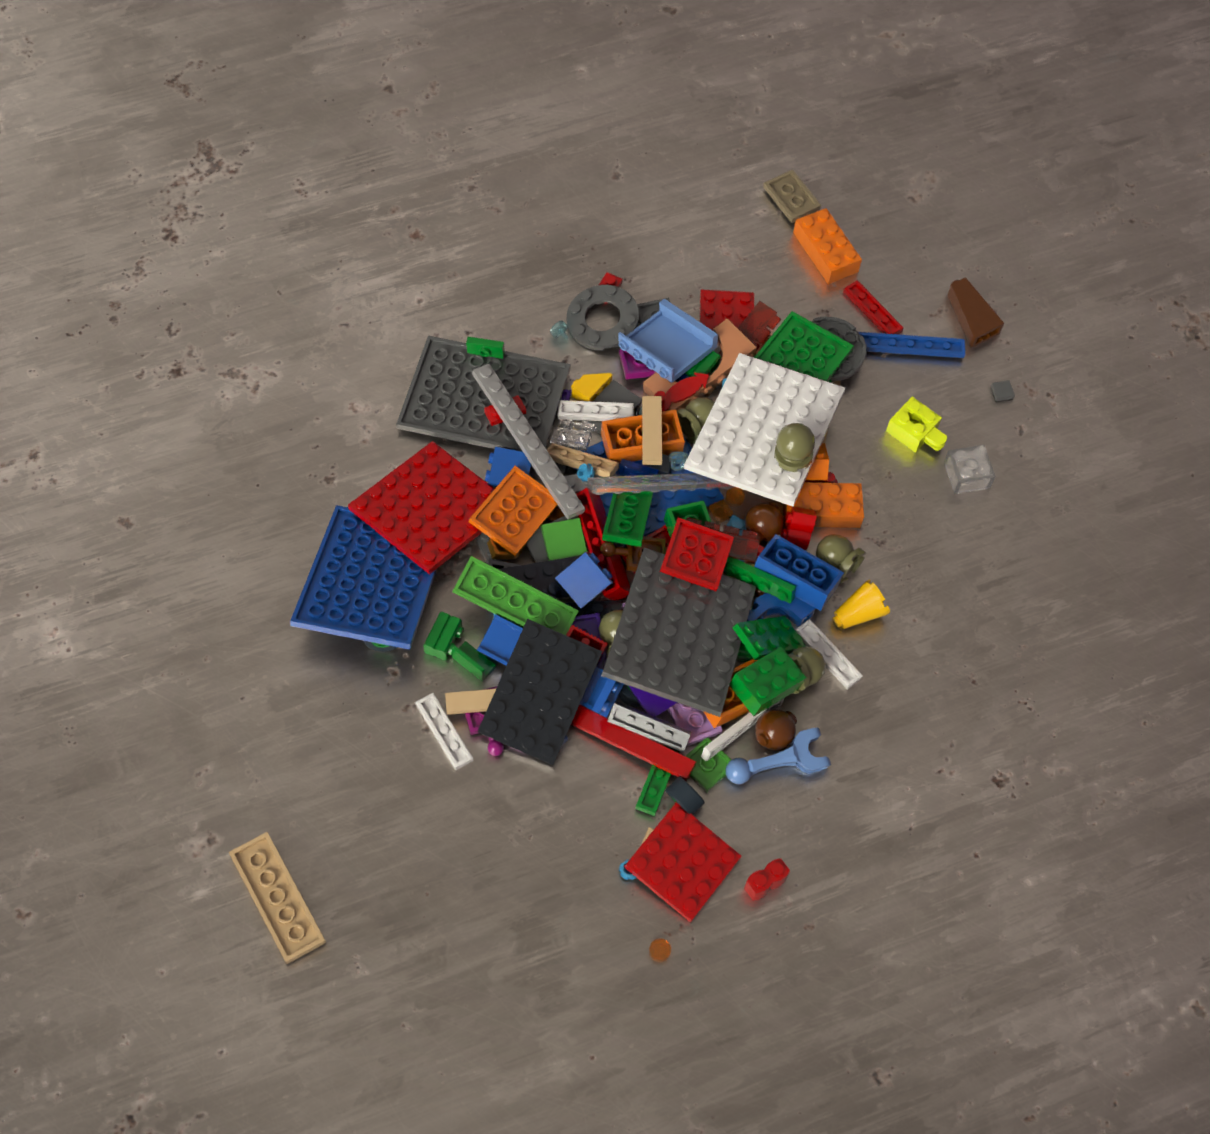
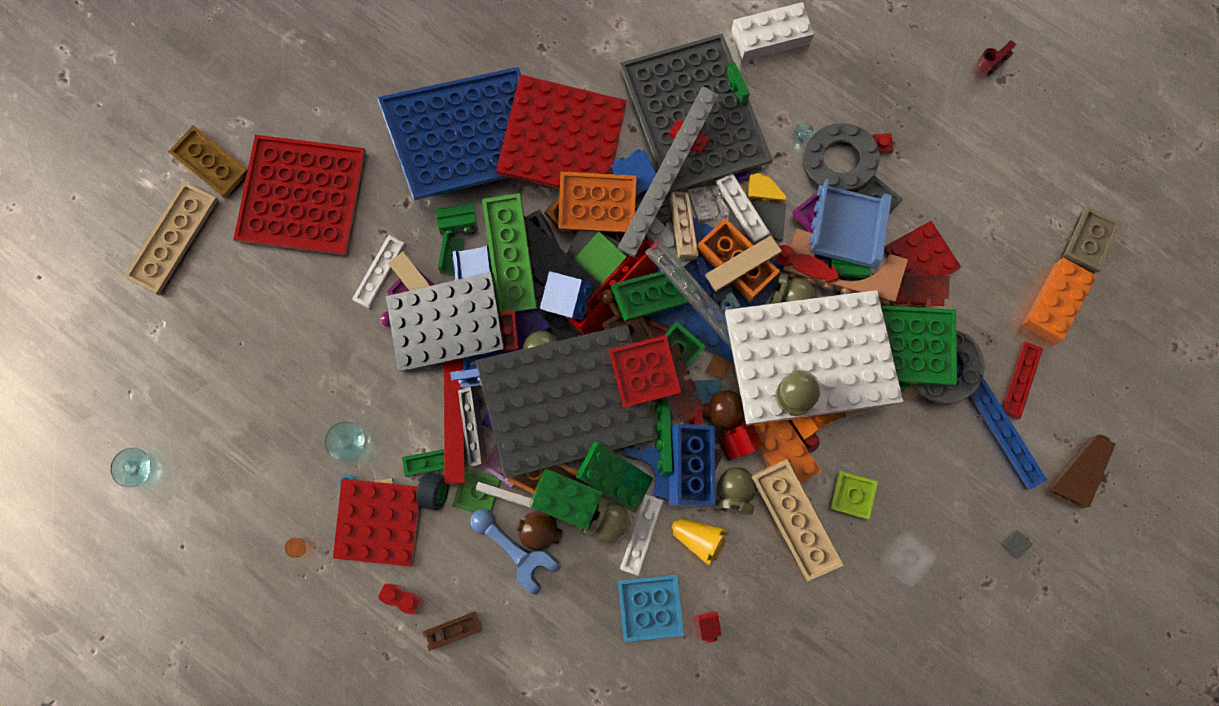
camera: 60 degrees right, 15 degrees up
dark azure plate [577,463,595,482] -> none
neon yellow brick [886,396,947,453] -> none
none -> clear light blue dish [111,448,151,487]
none -> pearl gold plate [168,125,248,198]
none -> red plate [233,134,366,256]
none -> clear light blue dish [325,422,365,461]
none -> reddish brown plate [422,611,482,651]
none -> dark azure plate [618,575,684,642]
none -> red slope [695,611,722,643]
none -> white brick [731,2,814,62]
none -> tan plate [752,458,844,582]
none -> lime plate [830,471,878,520]
none -> dark red plate [977,40,1017,75]

